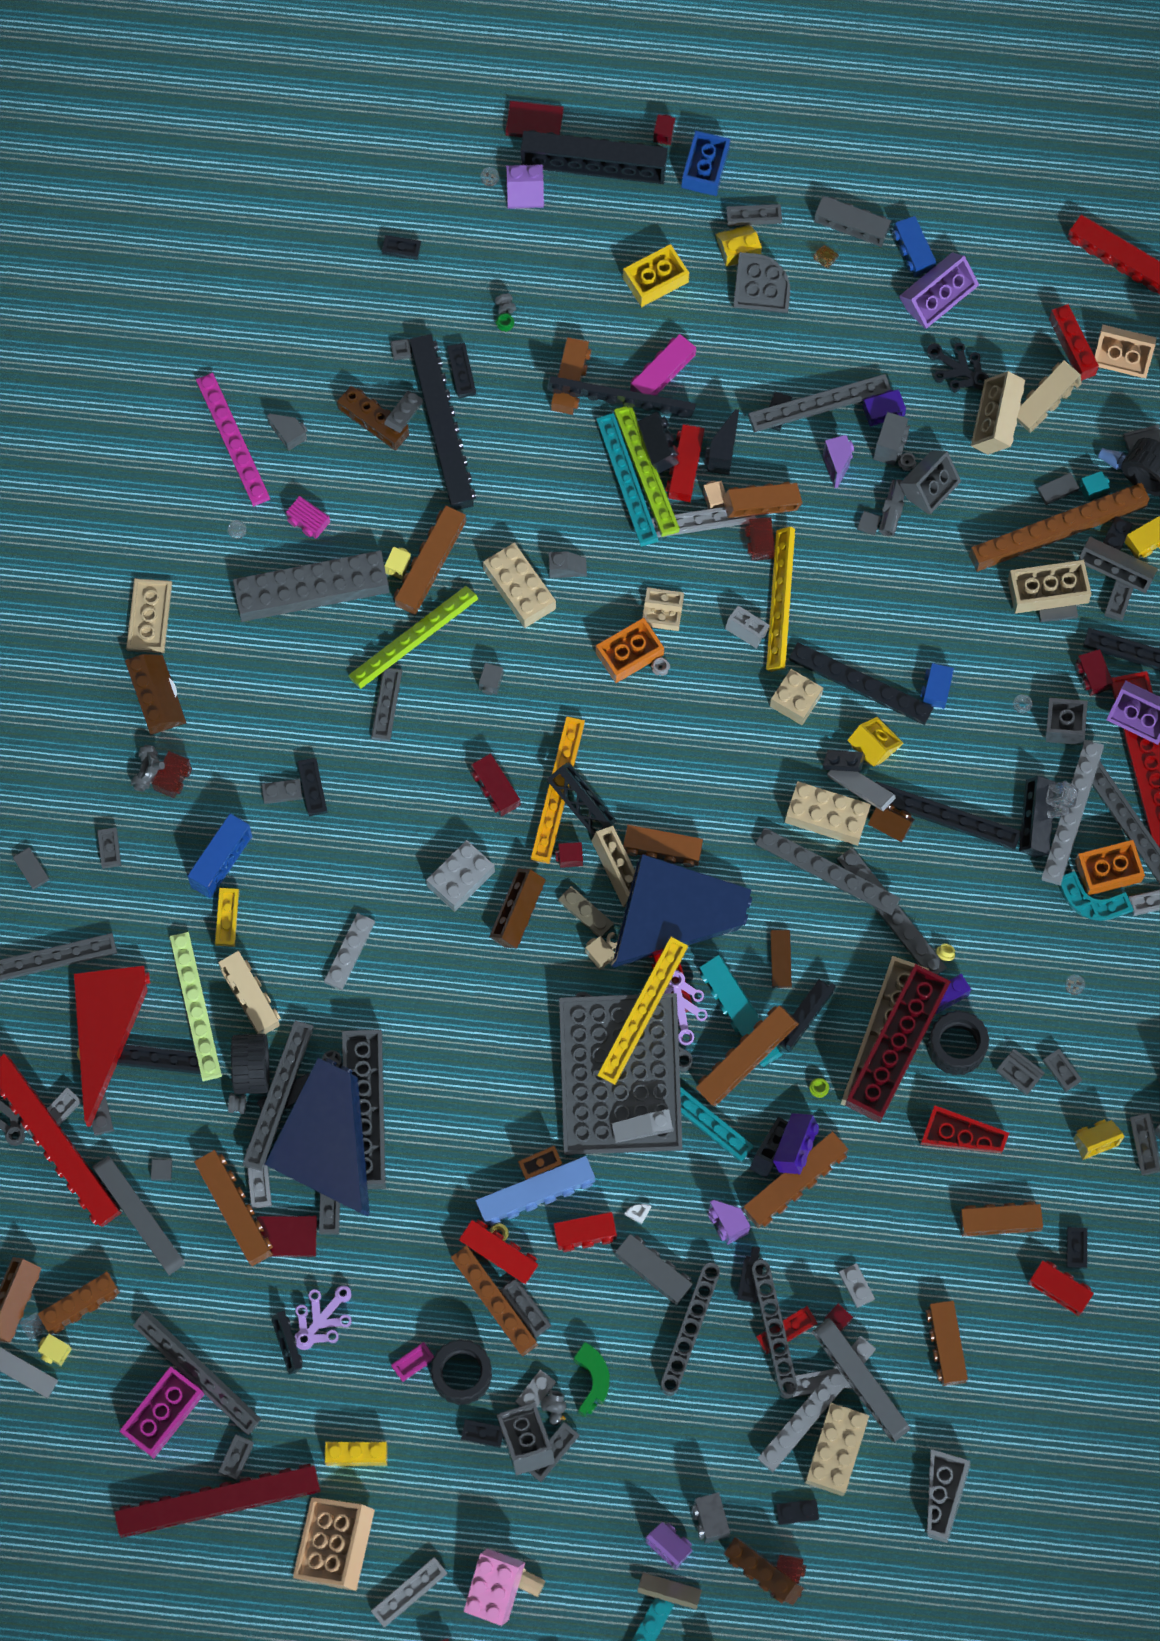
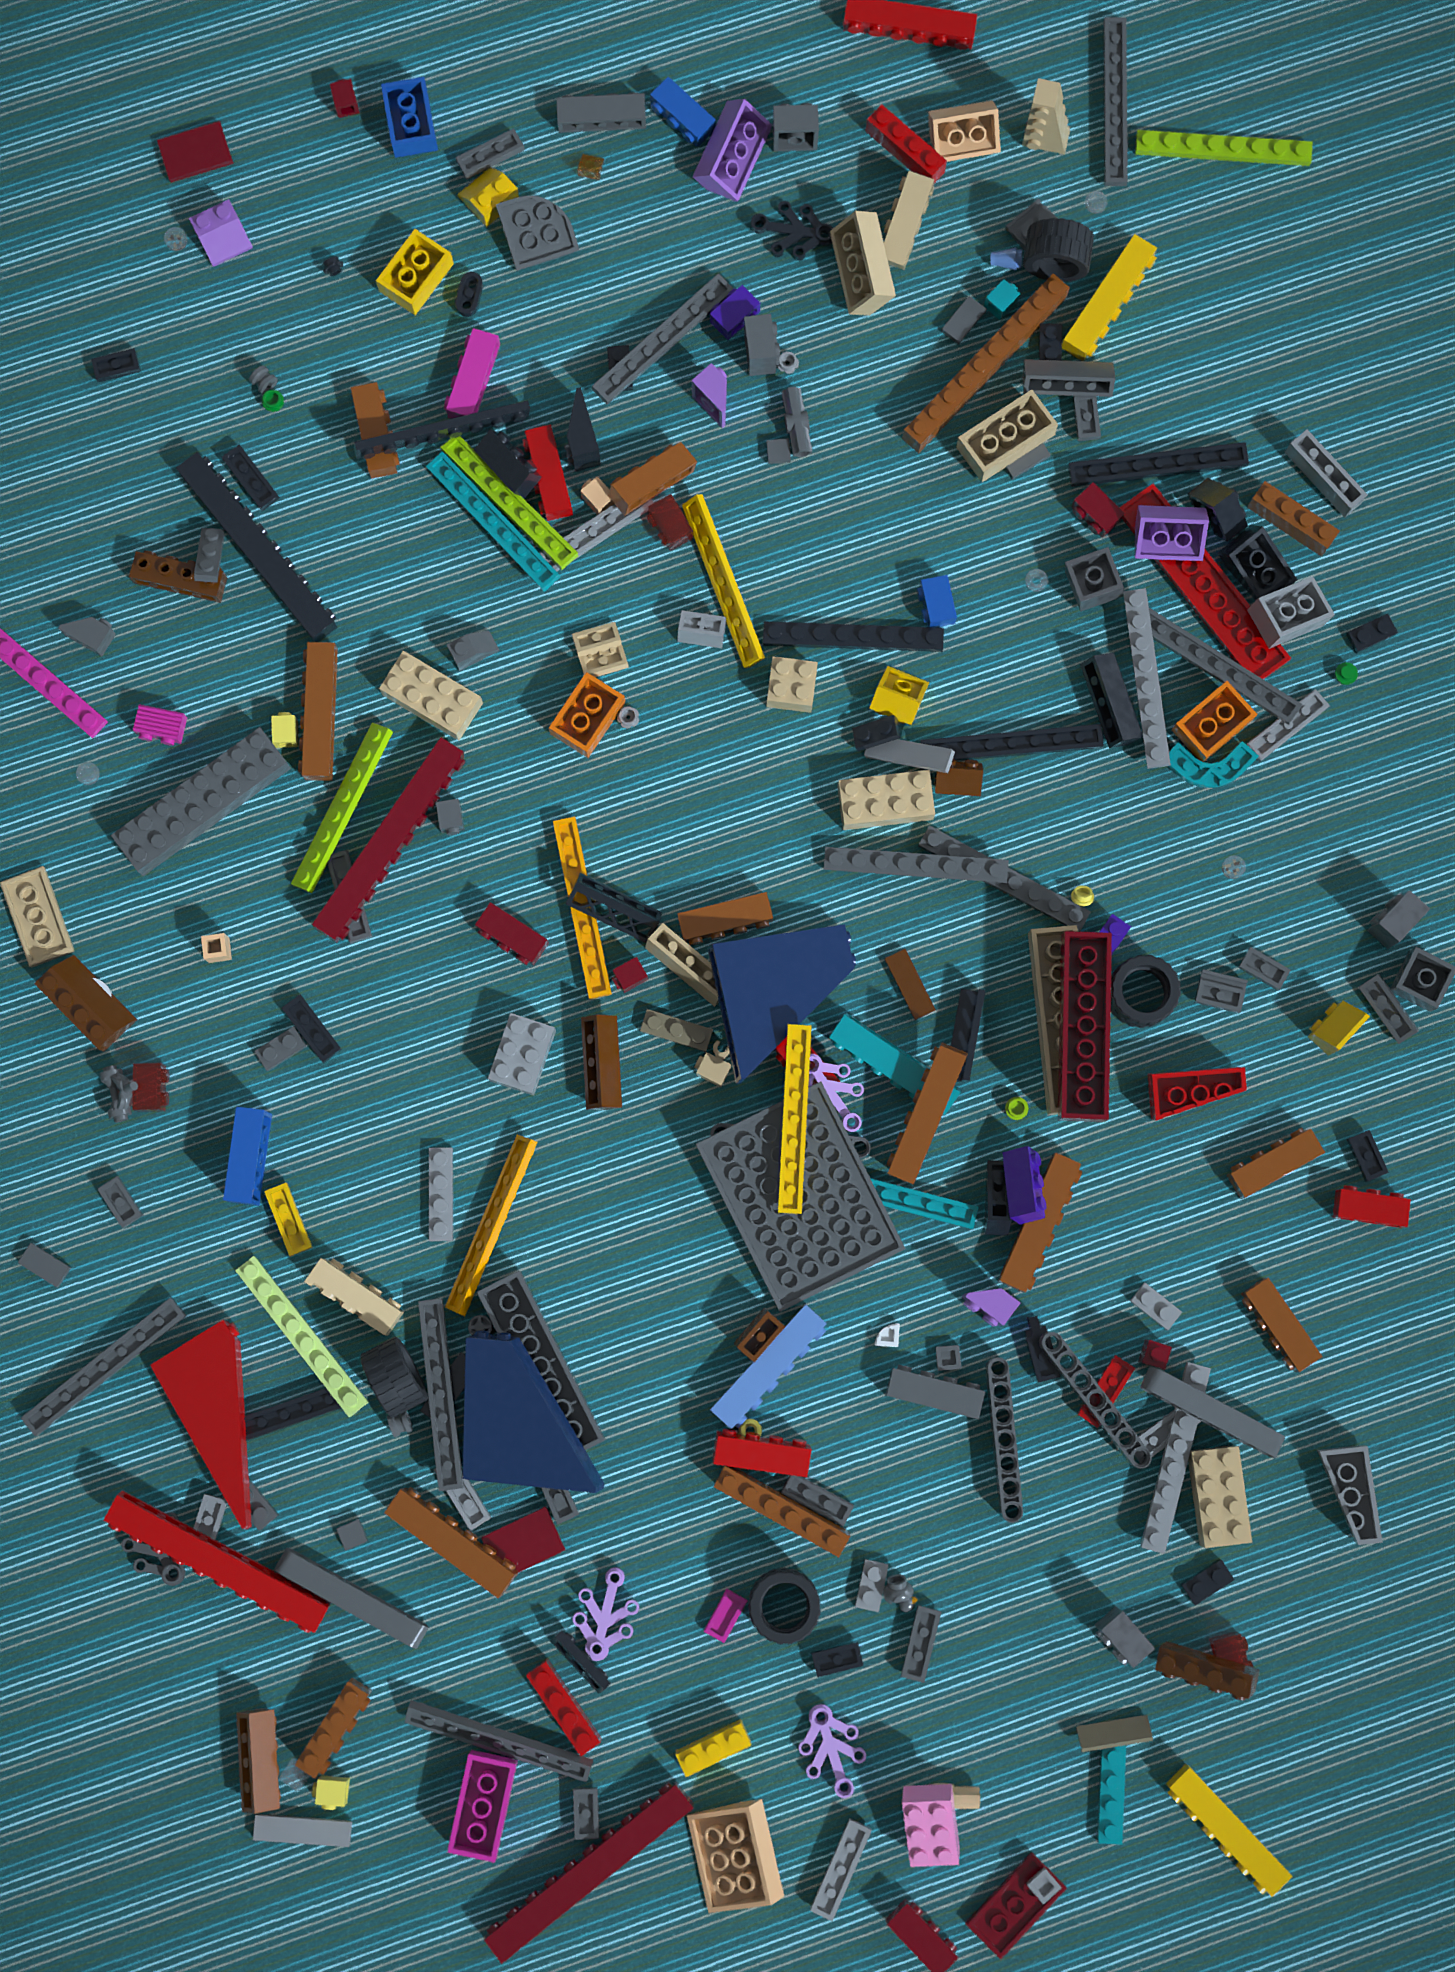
camera: 25 degrees left, 10 degrees up
dark grey tile [391,339,412,361] -> none
dark grey slope [497,1403,555,1476] -> none
black brick [521,130,668,185] -> none
red brick [554,1212,617,1252] -> none
green arch [574,1342,610,1417] -> none
light grey slope [612,1109,674,1143] -> none
medium lavender slope [645,1522,692,1570] -> none
dark grey slope [900,451,961,514] -> none
clear brick [1046,781,1079,818] -> none
none -> light nougat brick [201,933,232,963]
none -> dark red brick [312,737,465,943]
none -> black plate [322,256,343,276]
none -> light orange plate [445,1135,537,1316]
none -> black plate [455,272,483,317]
none -> red brick [526,1658,602,1757]
none -> dark grey brick [773,103,819,152]
none -> lavender plant [798,1704,866,1798]
none -> dark grey tile [935,1345,961,1371]

